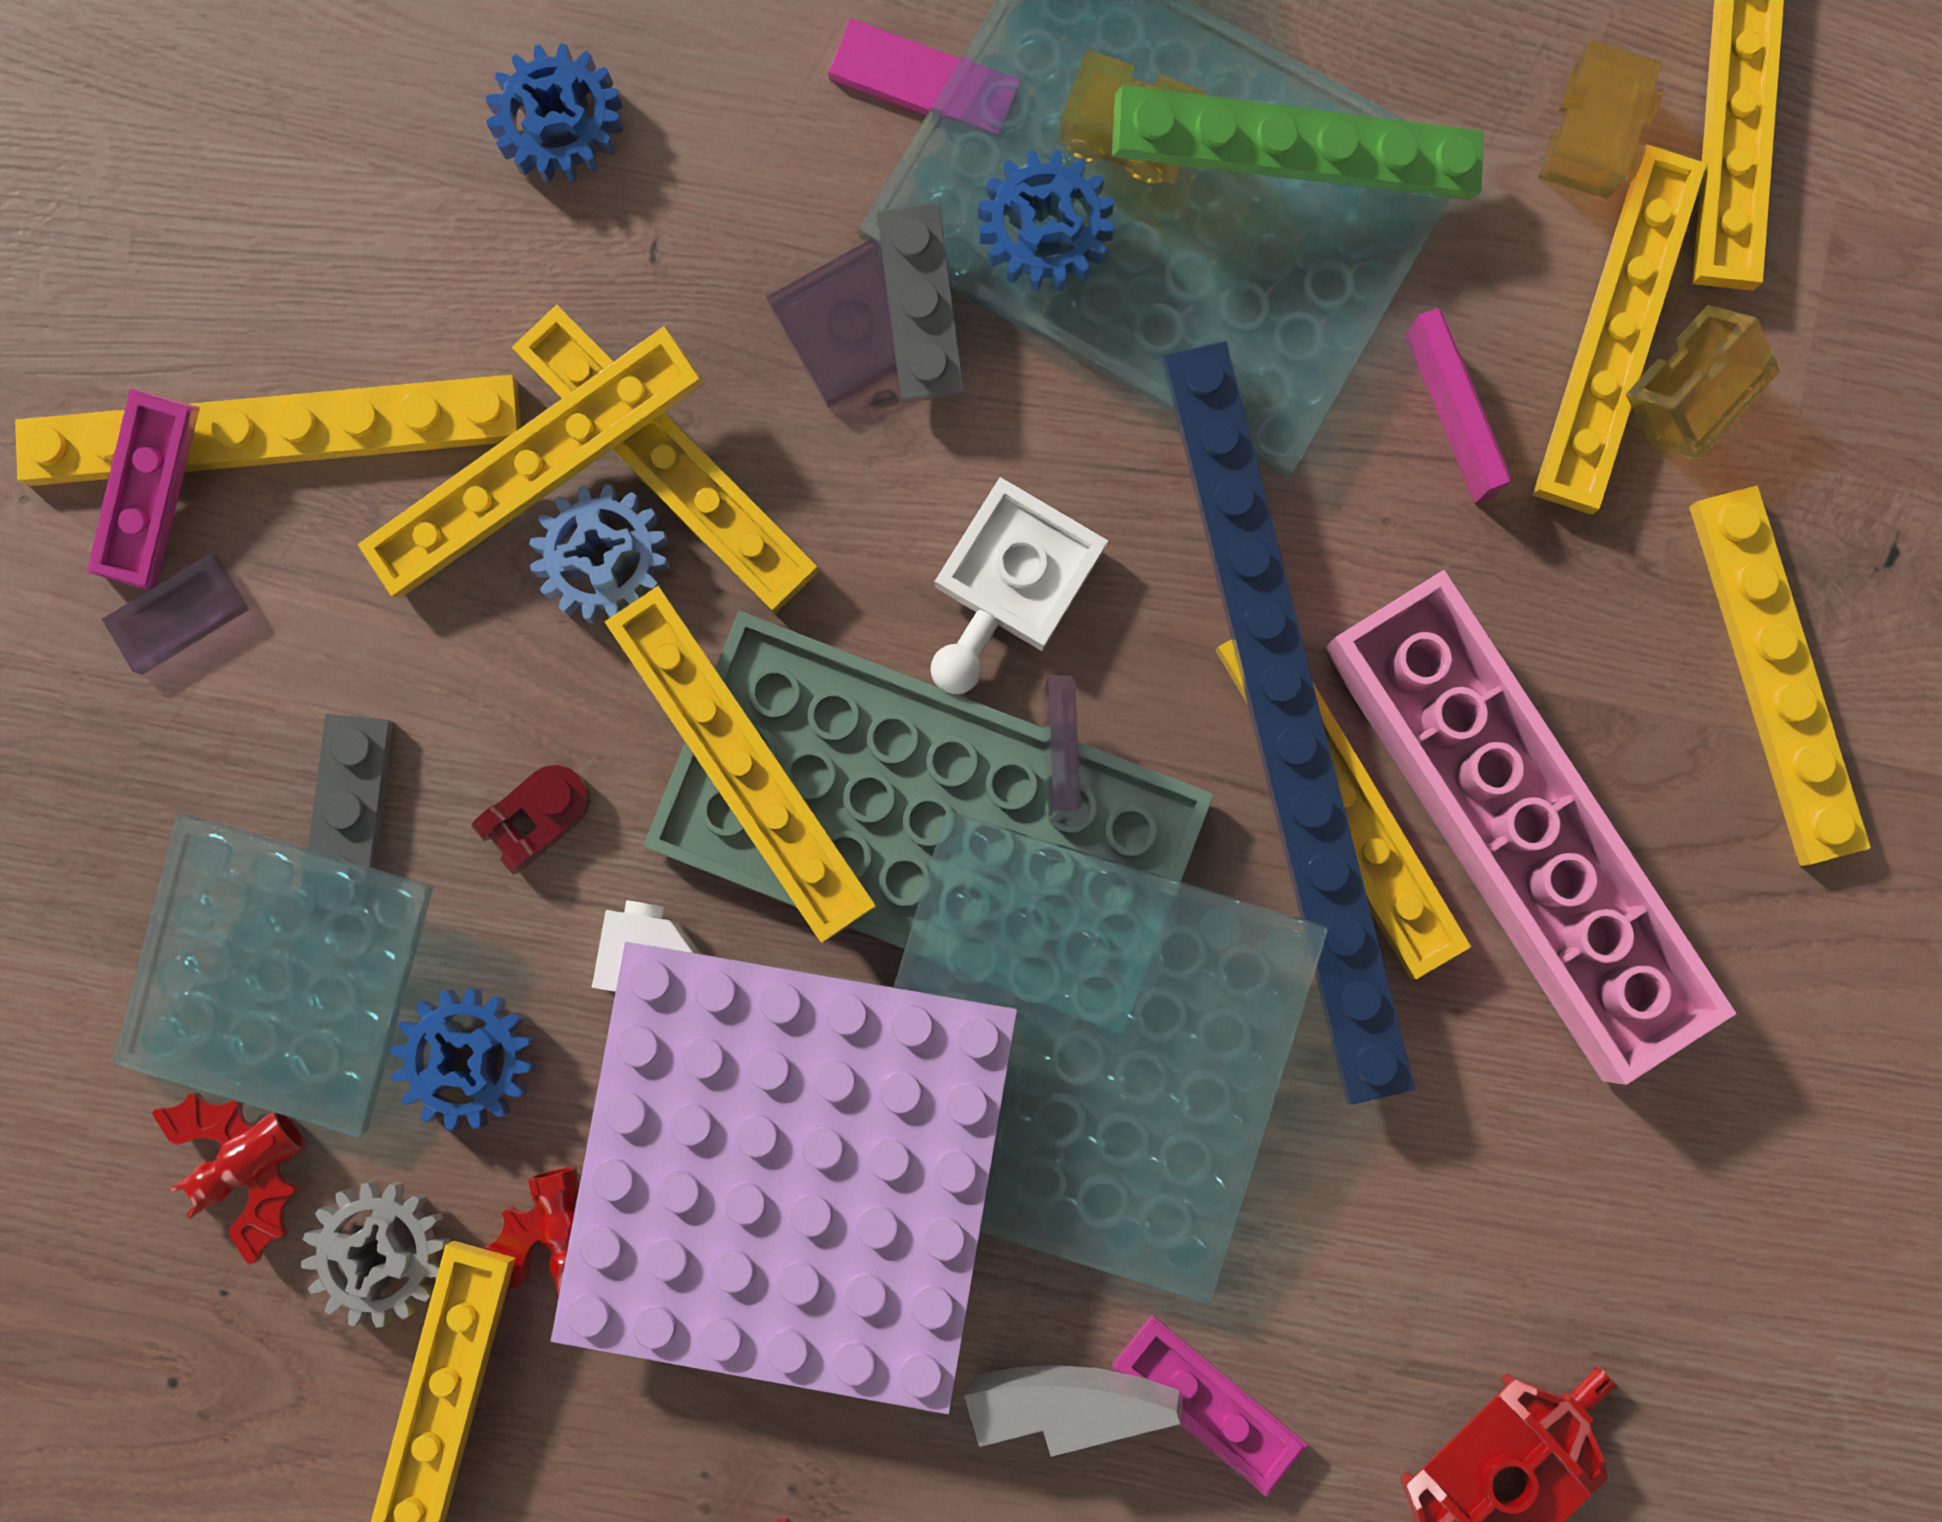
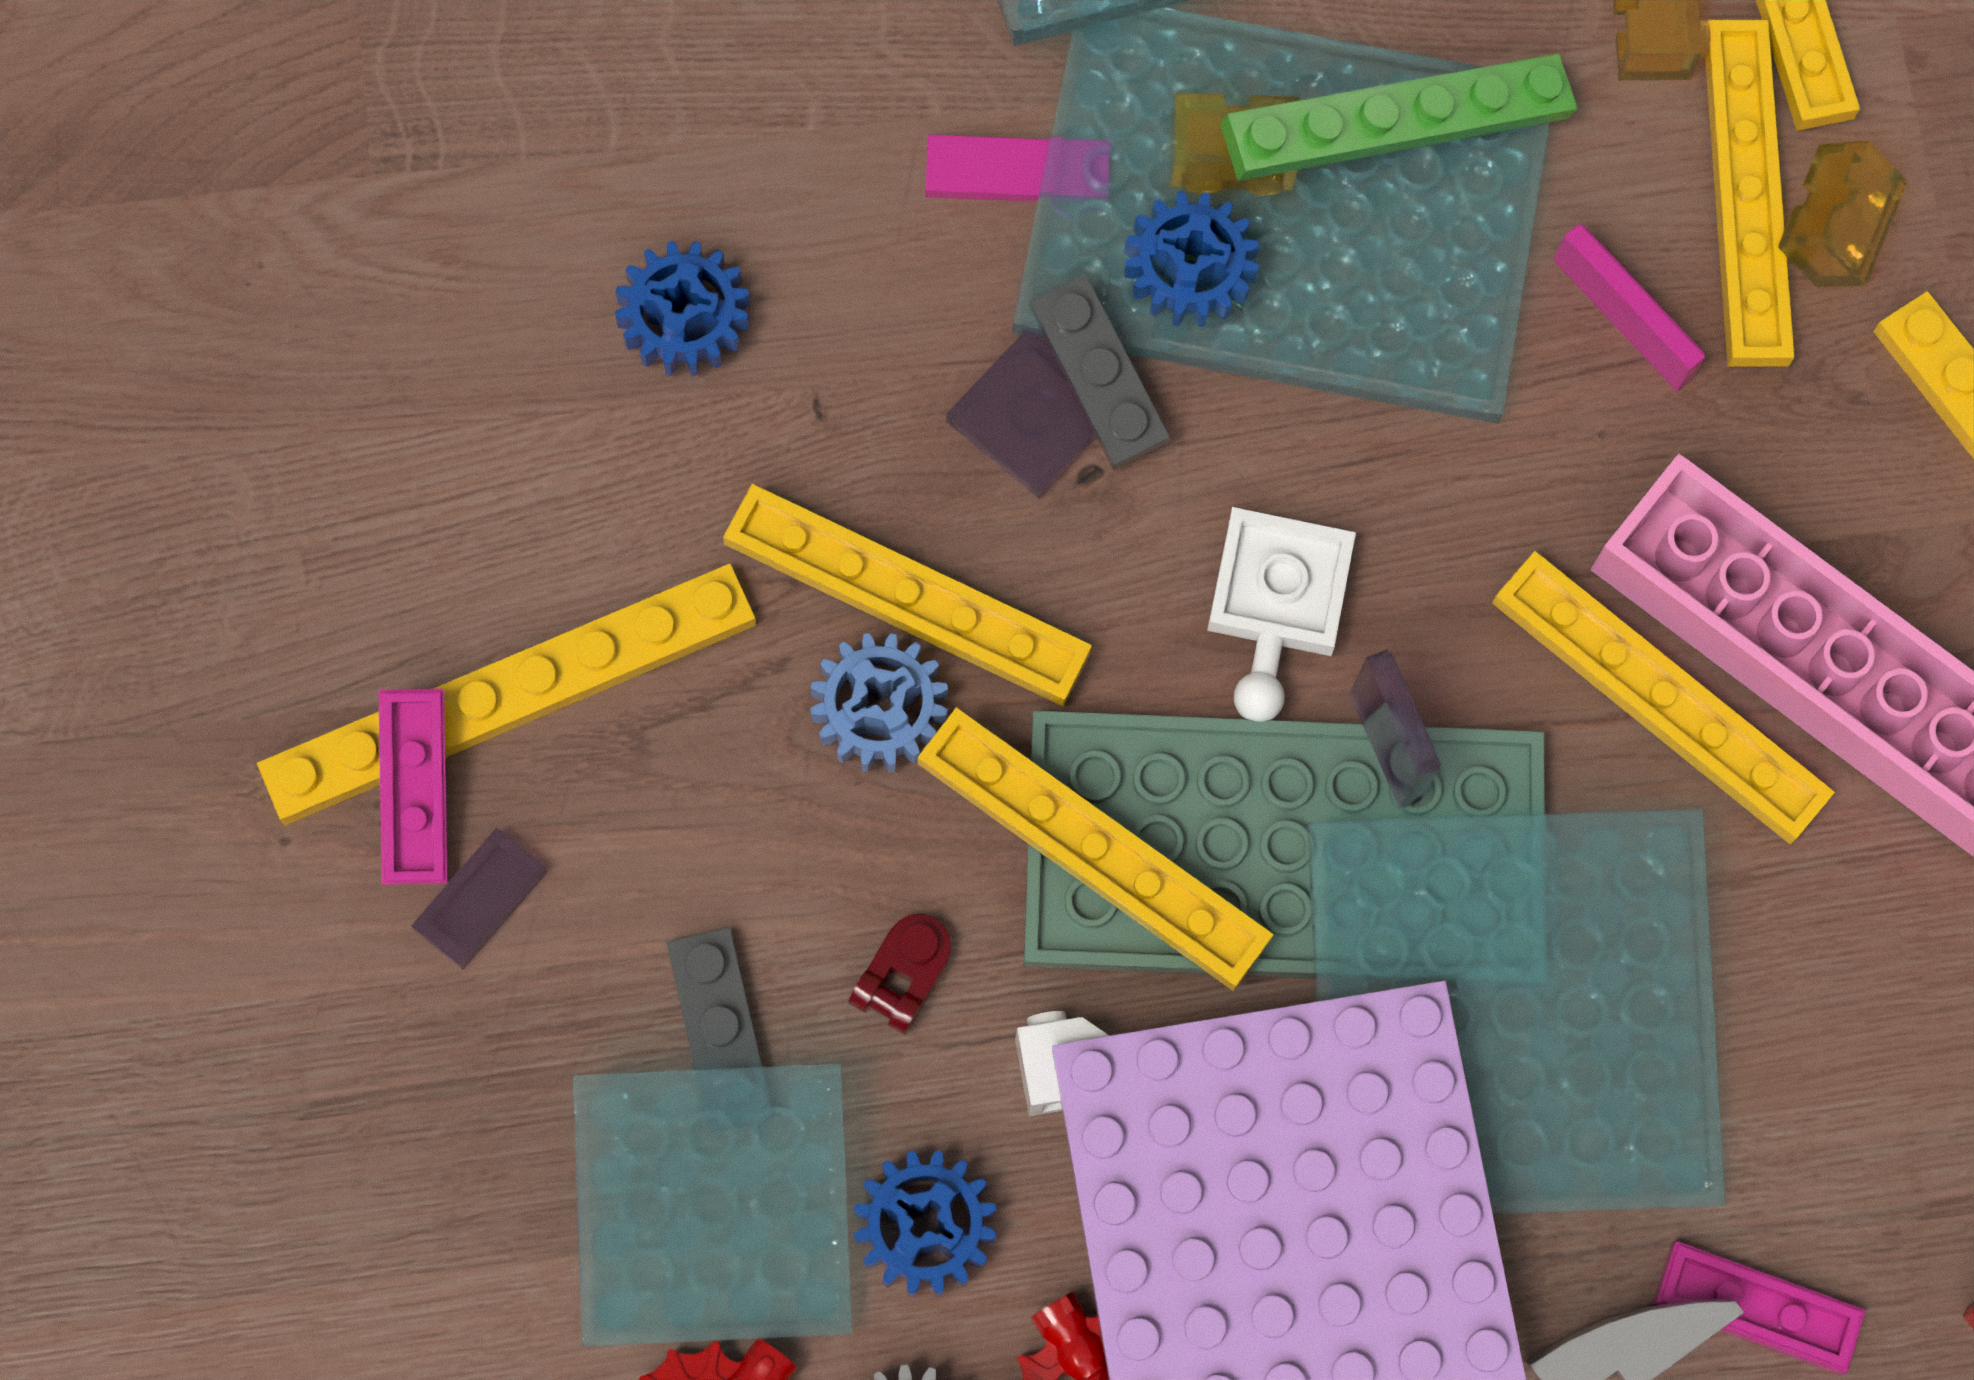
camera: 25 degrees left, 10 degrees down
yellow plate [357,326,705,598] -> none
dark blue plate [1163,341,1415,1105] -> none

